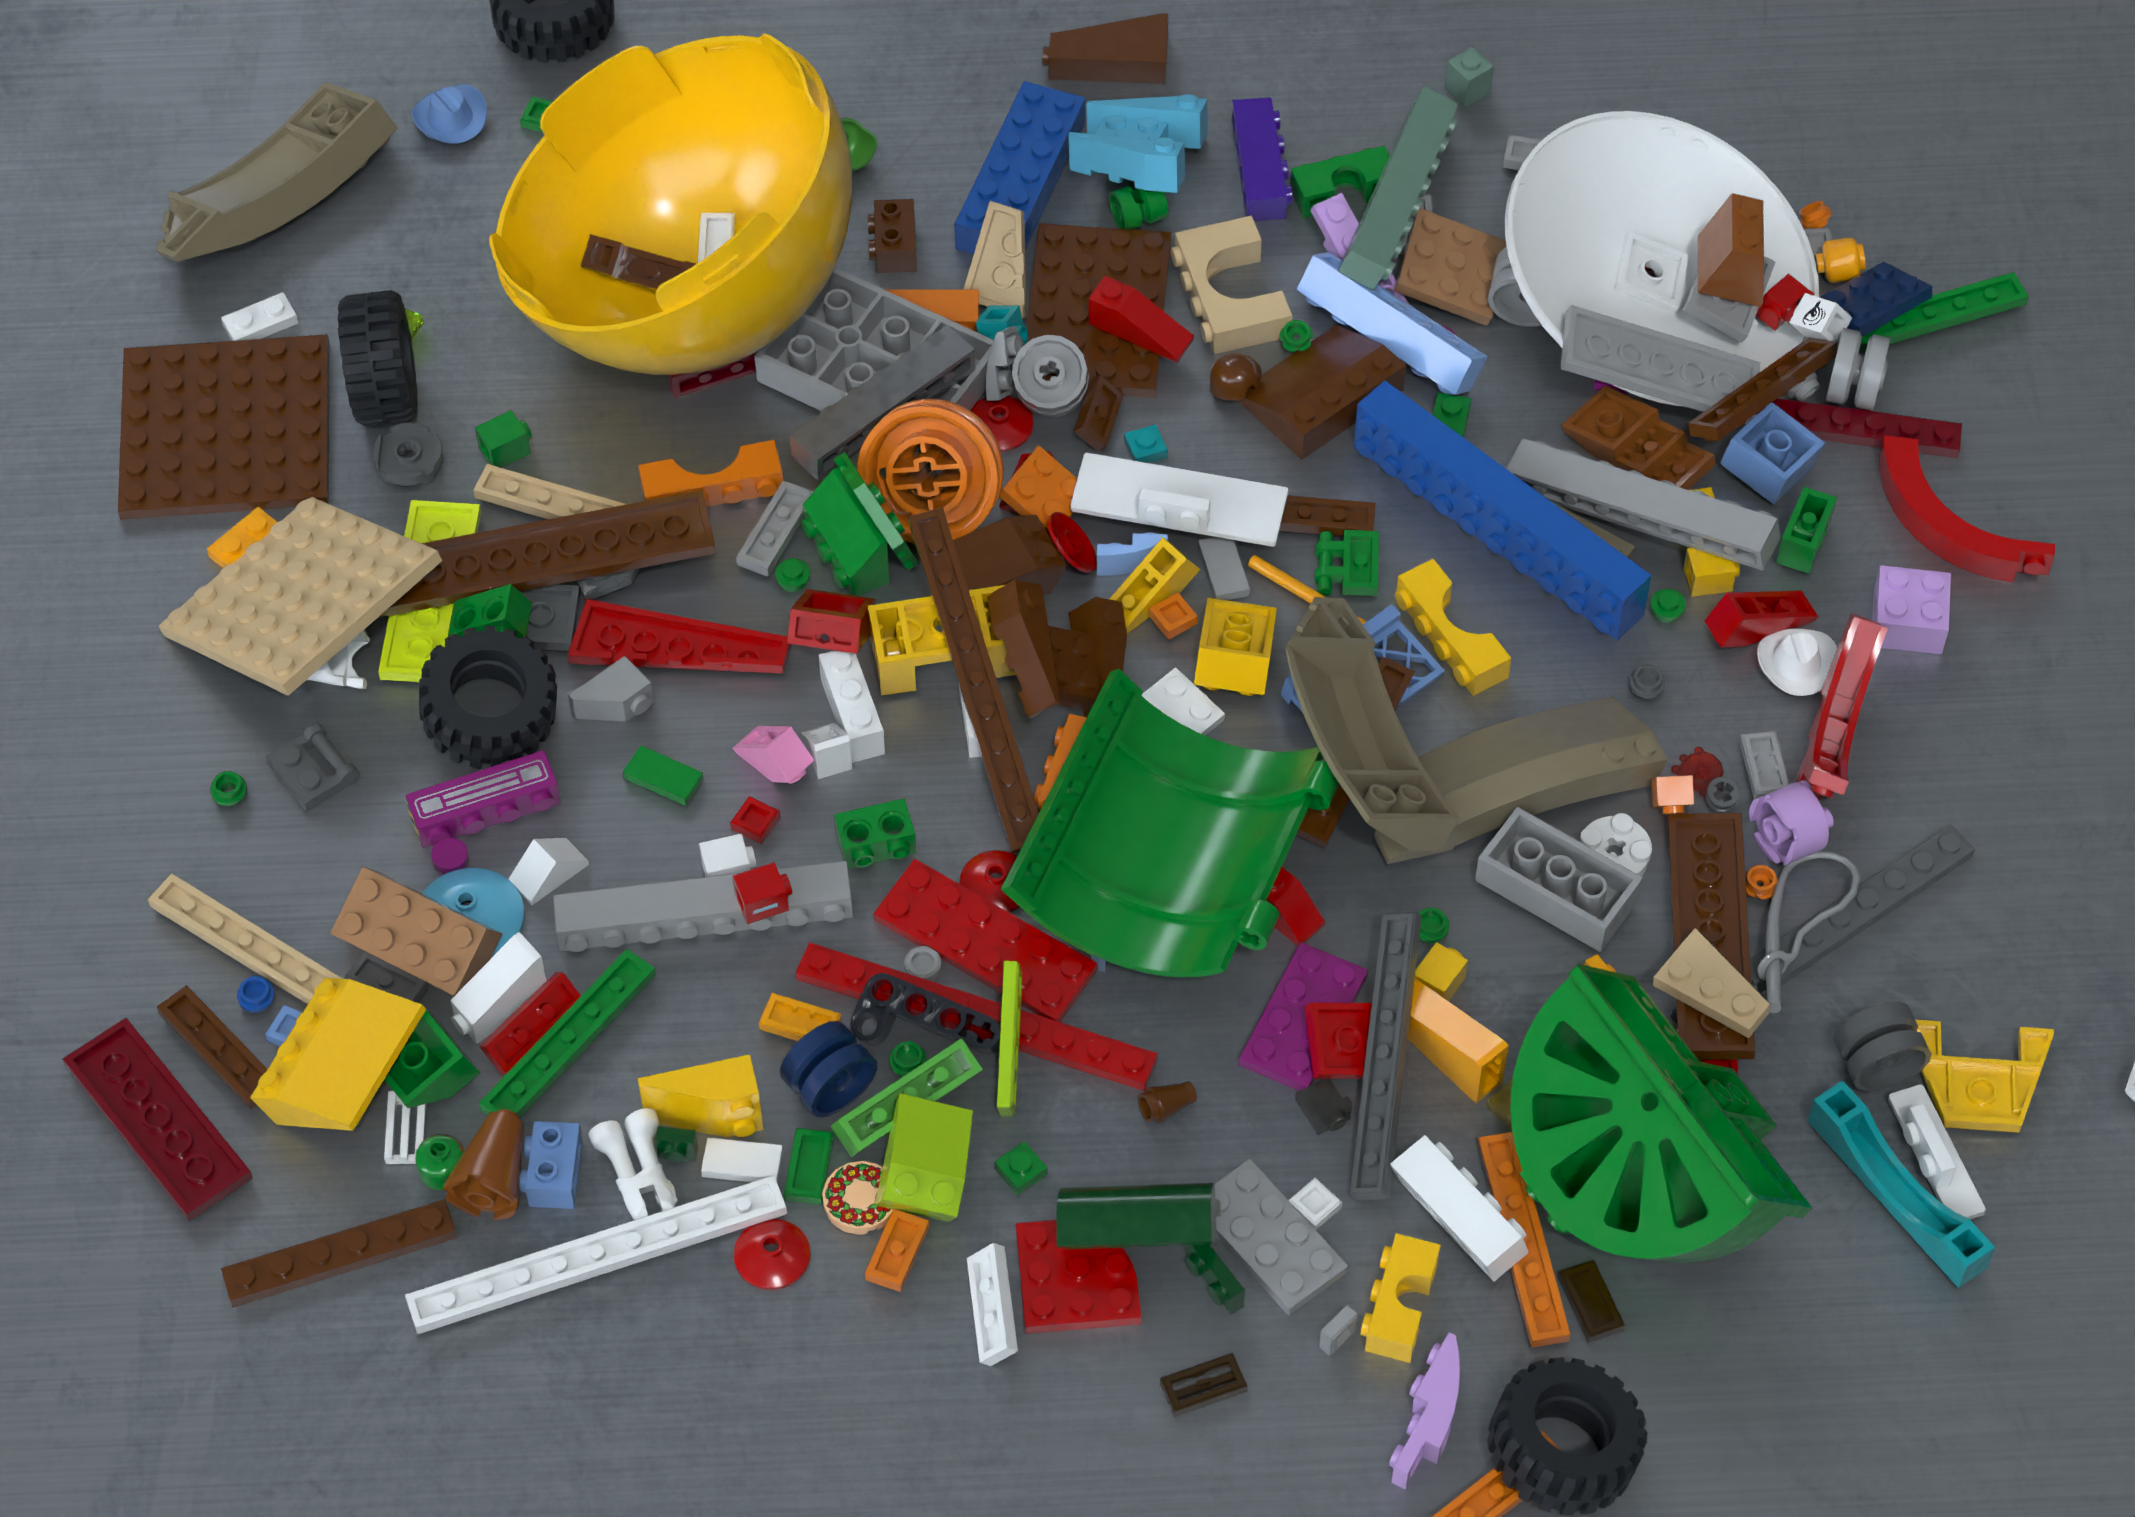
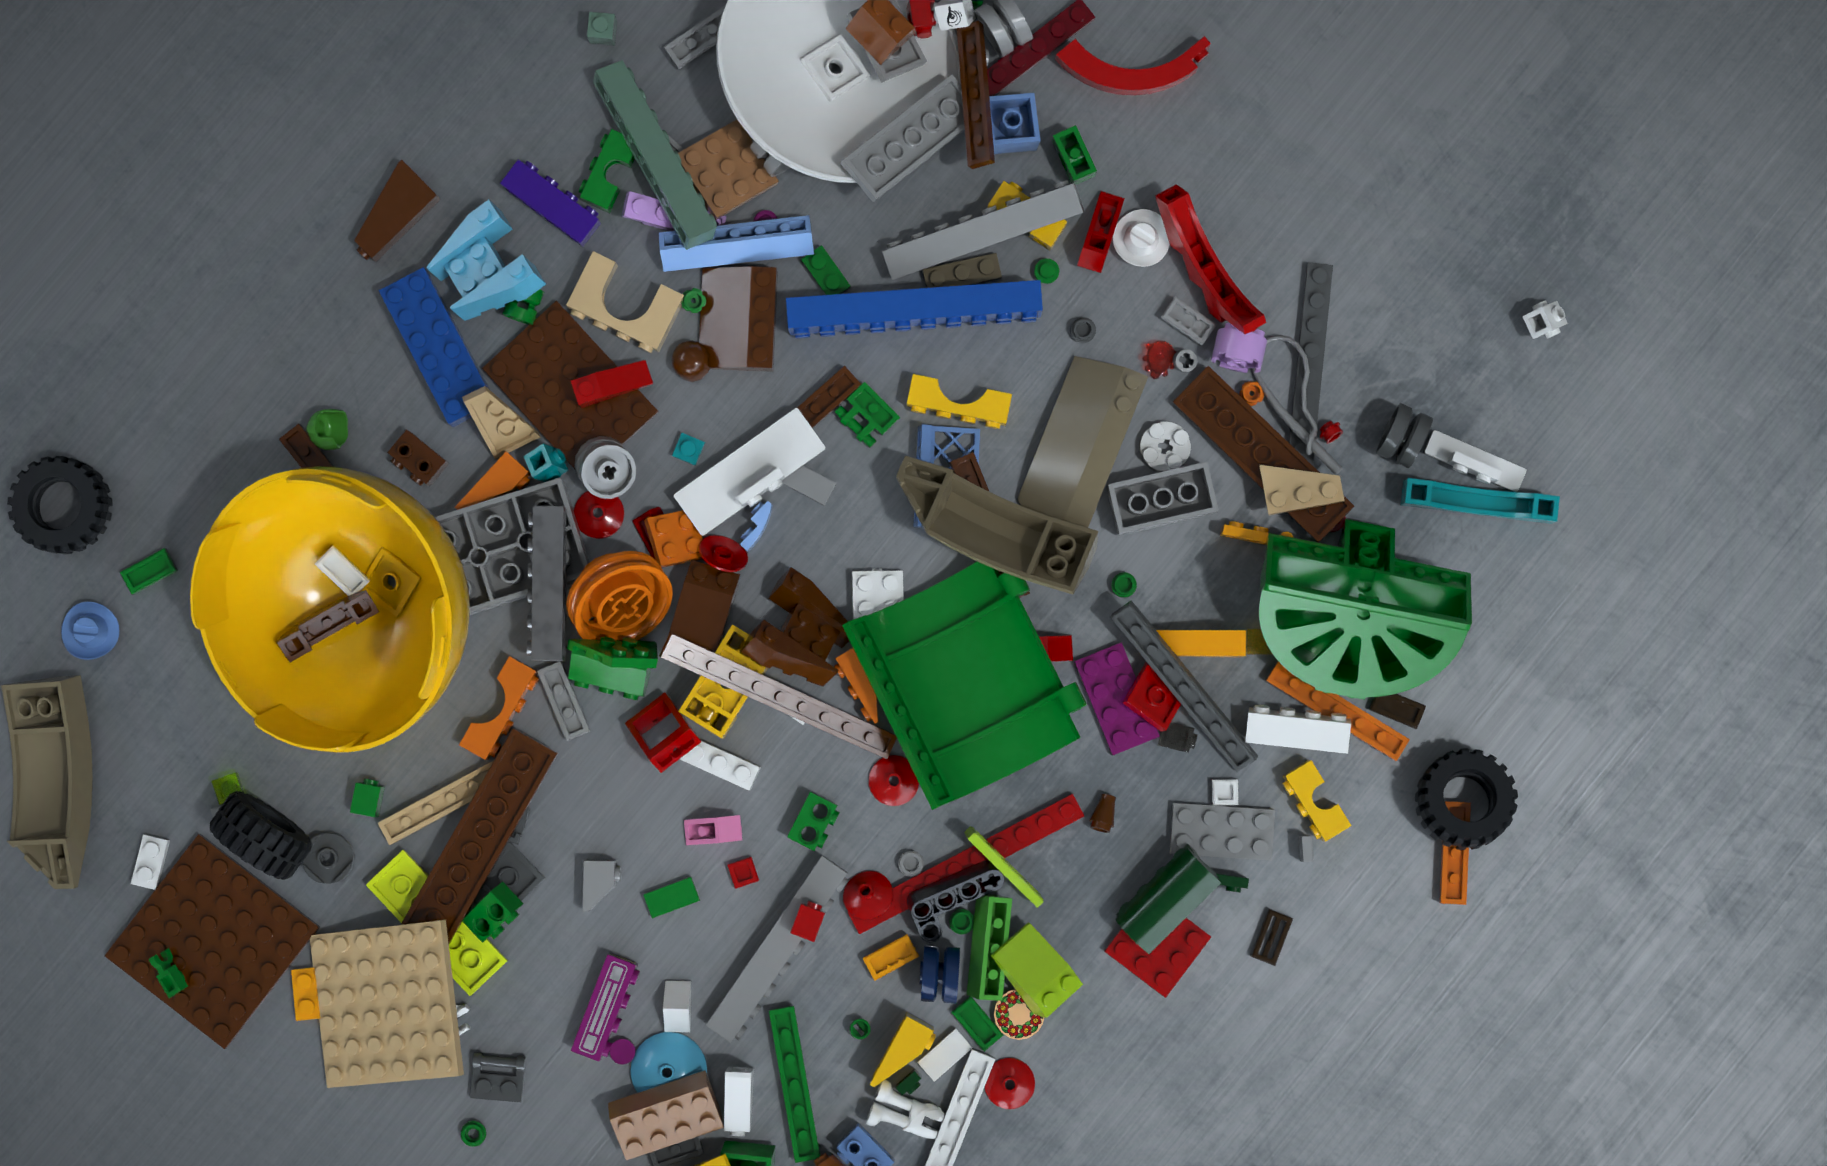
camera: 45 degrees left, 30 degrees up
black tyre [419,626,557,768] -> none
red plate [479,971,581,1075] -> none
red wing [567,599,792,674] -> none
white brick [699,833,757,877] -> none
green plate [775,558,810,592] -> none
white slope [801,723,852,779] -> none
orange plate [865,1208,930,1292] -> none
red plate [873,858,1098,1022] -> none
white plate [967,1243,1018,1366] -> none
light grey slope [986,326,1023,401] -> none
green plate [994,1141,1048,1195] -> none
reddish brown plate [1074,375,1124,451] -> none
yellow slope [1109,538,1201,634] -> none
orange plate [1149,592,1198,640] -> none
yellow slope [1194,597,1277,696] -> none
light orange bar [1248,555,1367,624] -> none
lavender slope [1389,1332,1460,1490] -> none
yellow brick [1415,942,1468,1001] -> none
dark orange slope [1561,385,1716,490] -> none
plate [1651,775,1694,815] -> none
lavender brick [1872,565,1951,655] -> none
yellow wing [1916,1020,2054,1133] -> none
none -> green plate [149,948,188,998]
none -> red dish [843,871,893,920]
none -> green hinge [849,1019,871,1040]
none -> red plate [1319,421,1343,444]

